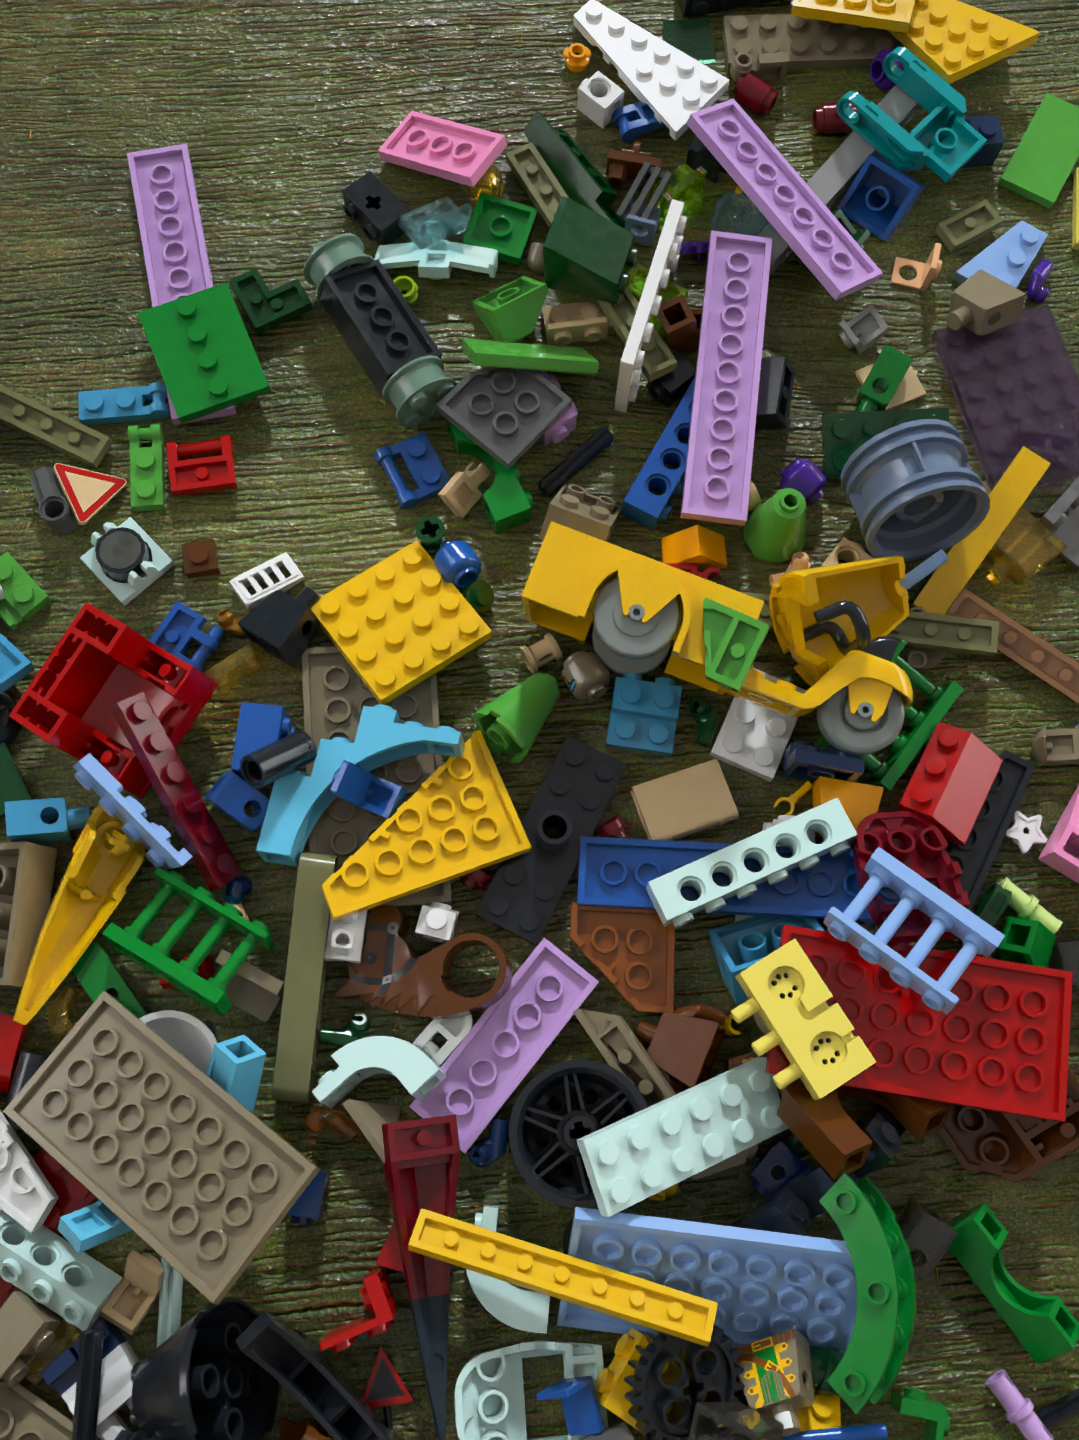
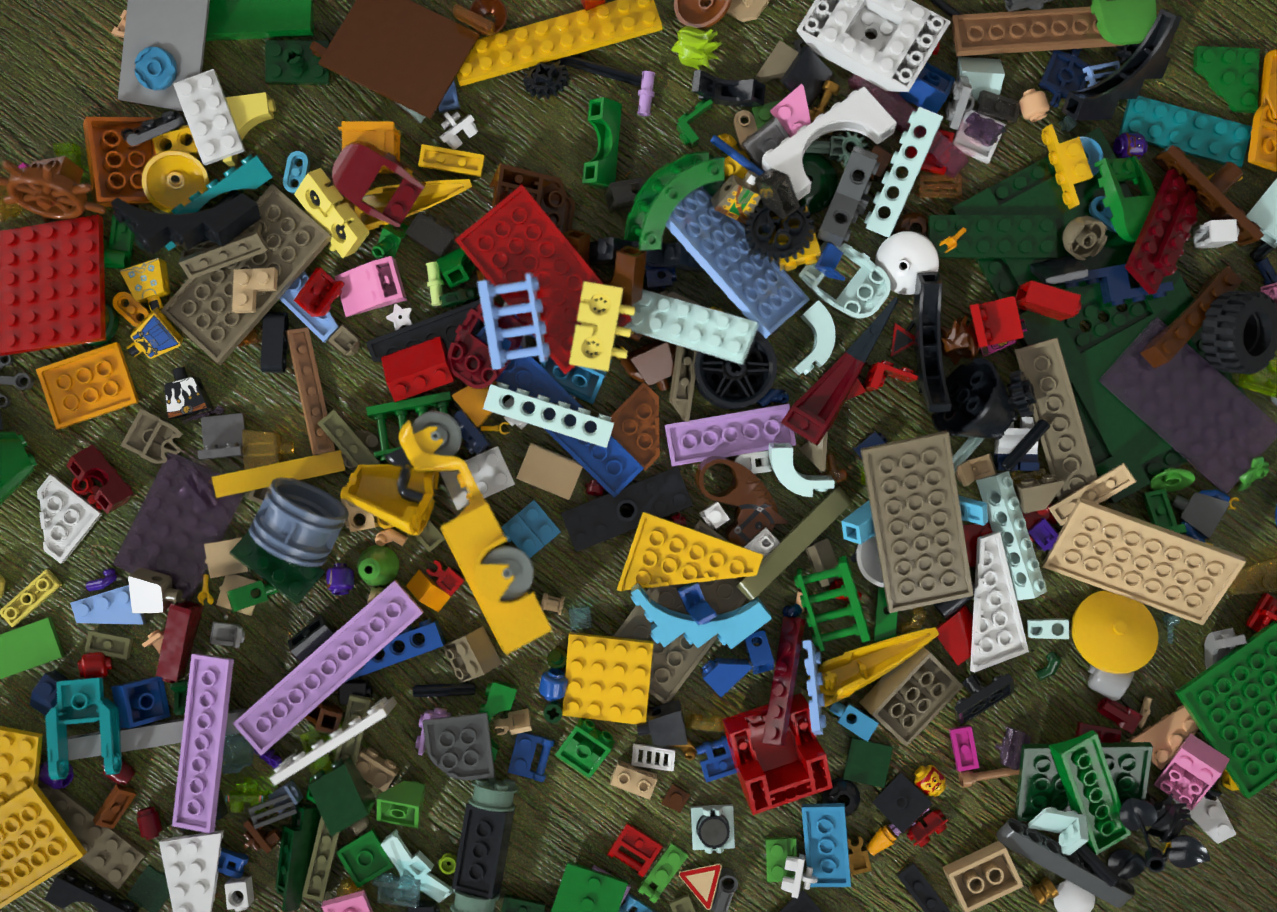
camera: 135 degrees left, 15 degrees up
black pin [240,731,317,789] -> none
dark green arm [319,1012,371,1047] -> none
yellow plate [408,1208,718,1347] -> none
bright green tile [461,338,599,374] -> none
bright green cone [471,673,560,763] -> none
dark tan head [561,651,611,701] -> none
dark green arm [689,697,719,747] -> none
bright green wing [703,598,770,693] -> none
dark tan plate [730,52,789,83] -> none
light blue tile [900,549,949,590] -> none
none -> red head [78,652,112,679]
none -> dark orange plate [92,785,137,829]
none -> dark red slope [156,600,204,683]
none -> yellow hand [197,574,214,605]
none -> tan piece [204,537,248,578]
none -> green plate [555,718,615,779]
none -> clear light blue plate [569,606,592,630]
none -> tan brick [610,759,657,800]

